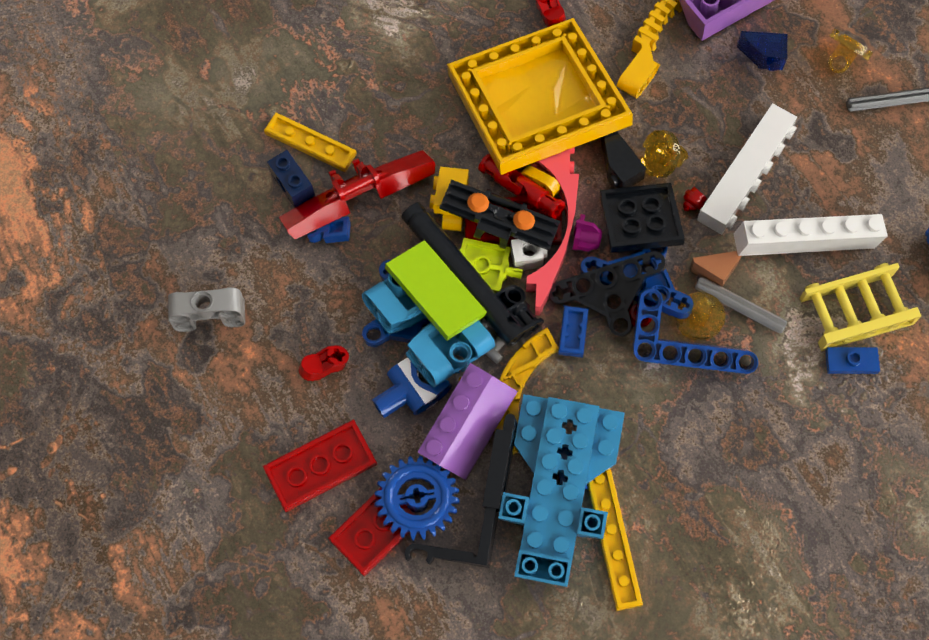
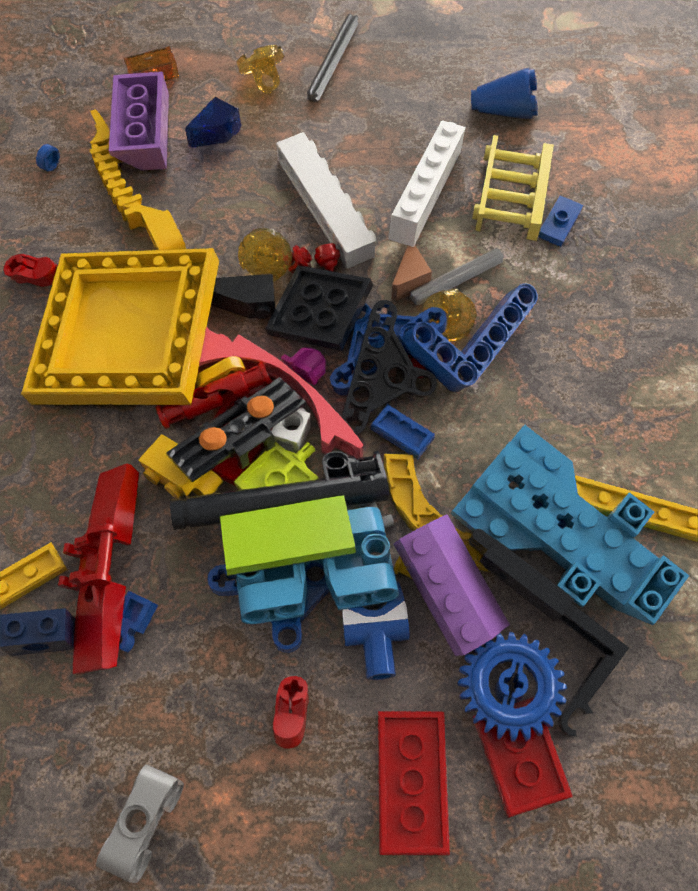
camera: 65 degrees left, 5 degrees down
none -> red plate [283,245,313,274]

